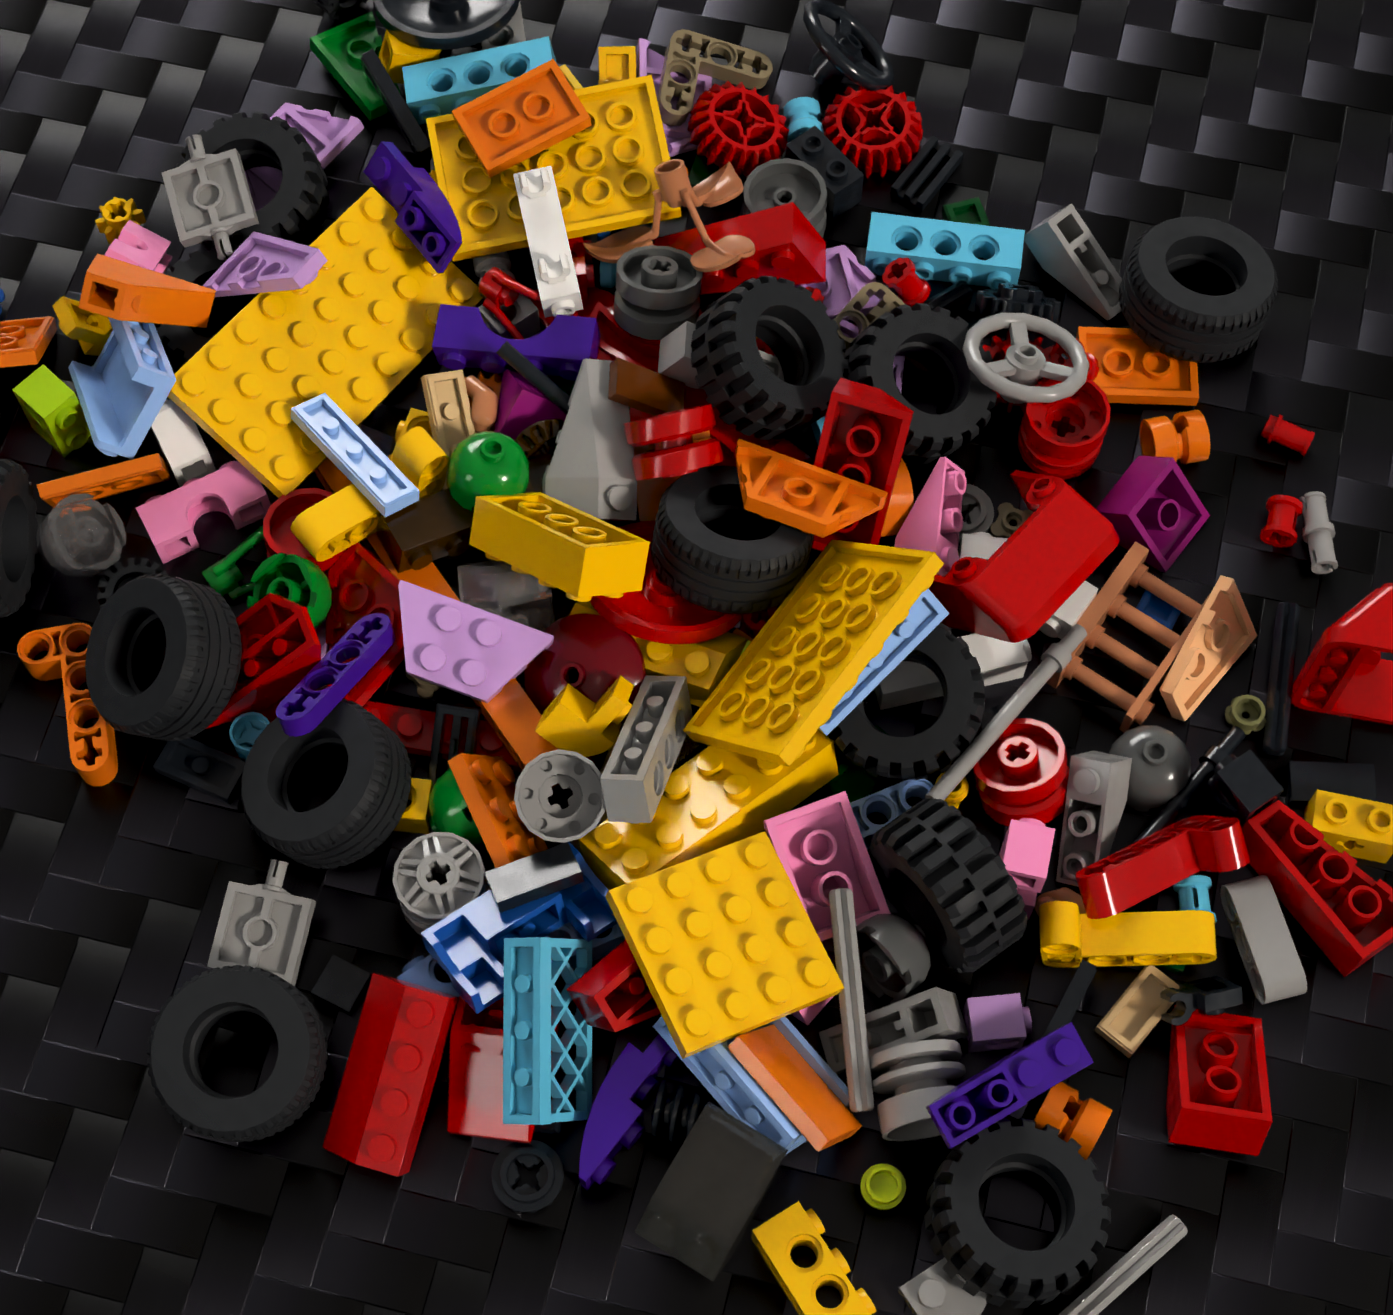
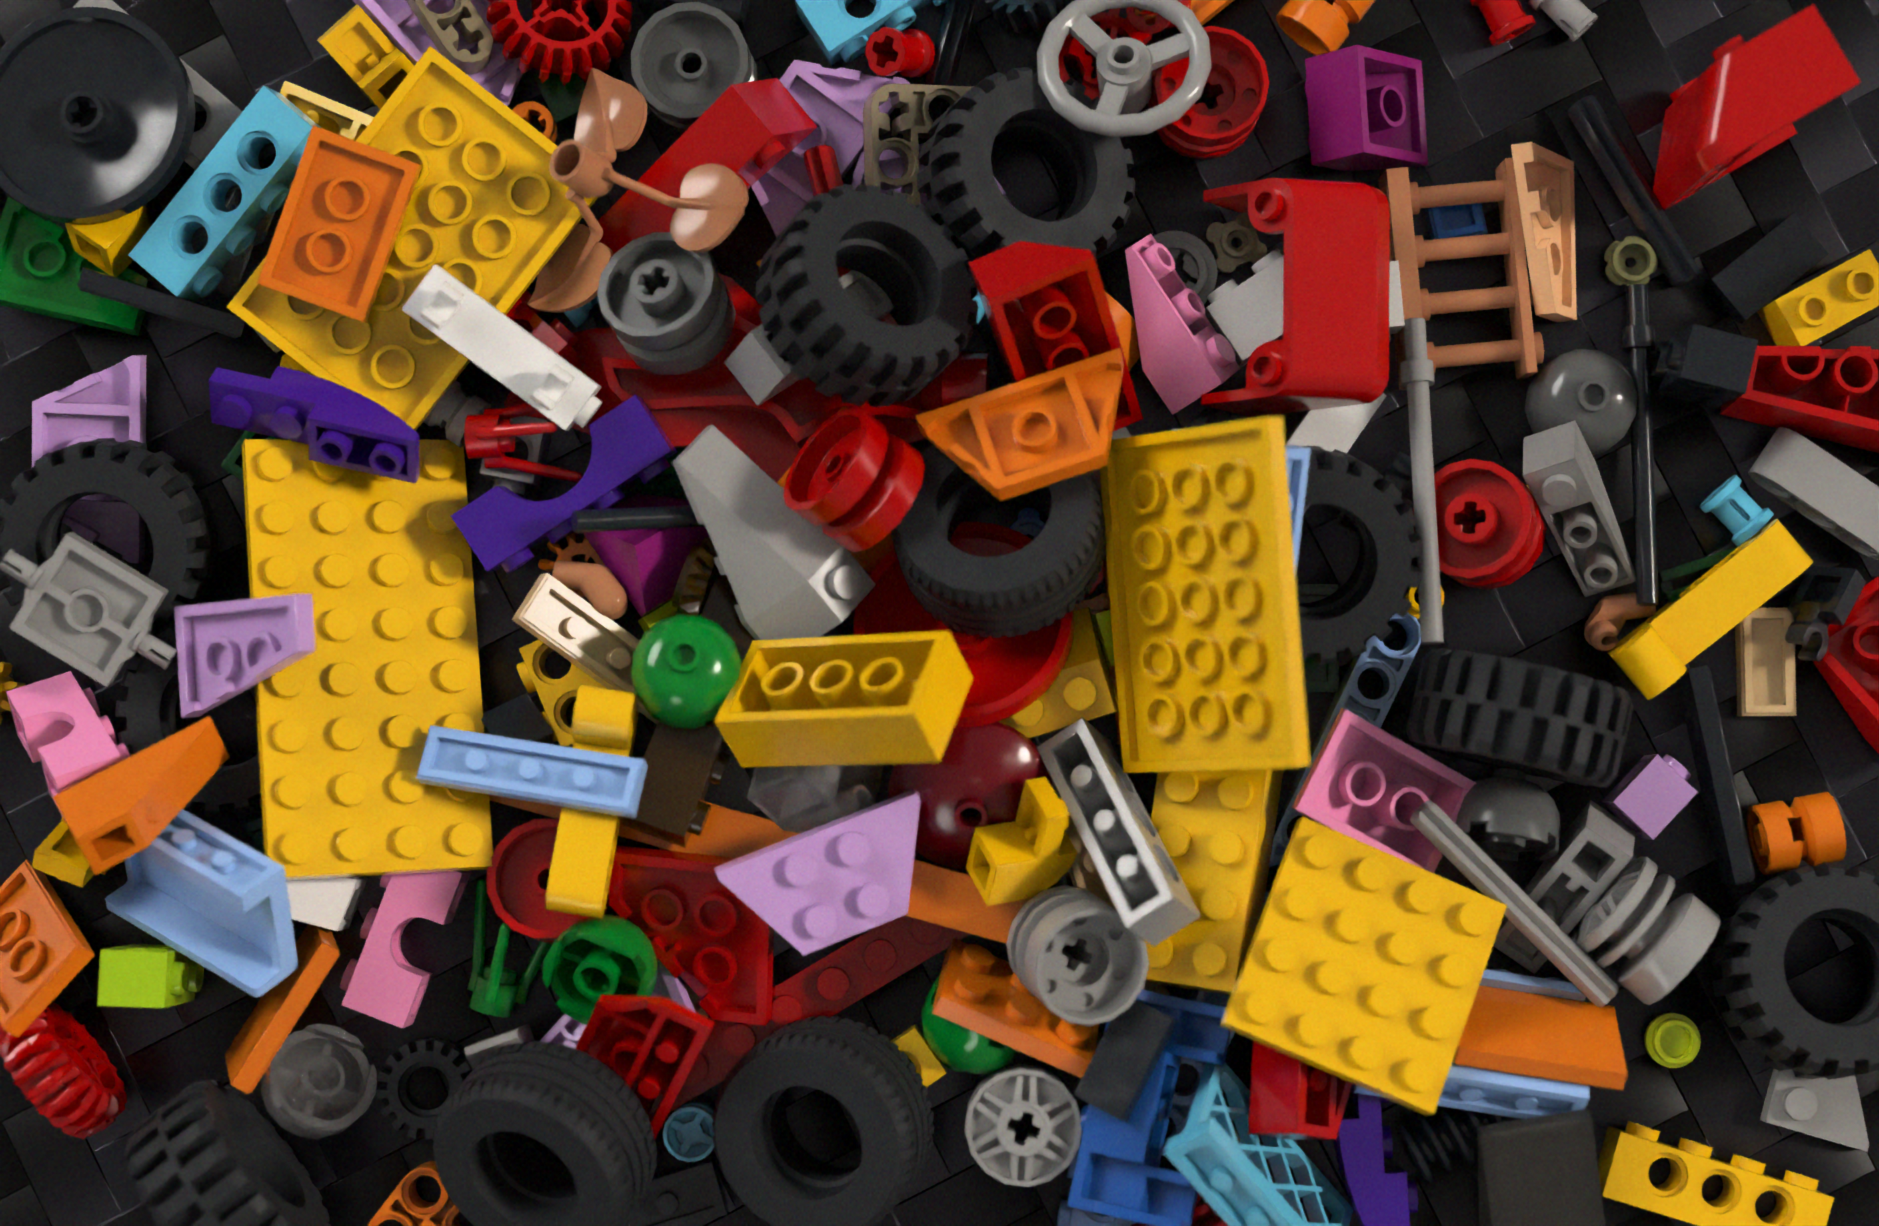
camera: 35 degrees left, 20 degrees up
dark purple beam [276,613,396,737] -> none
black tile [428,700,481,786] -> none
reddish brown tile [608,358,685,415] -> none
dark purple slope [926,1022,1094,1149] -> none
bright pink arch [999,818,1055,920] -> none
red beam [1075,815,1250,919] -> none

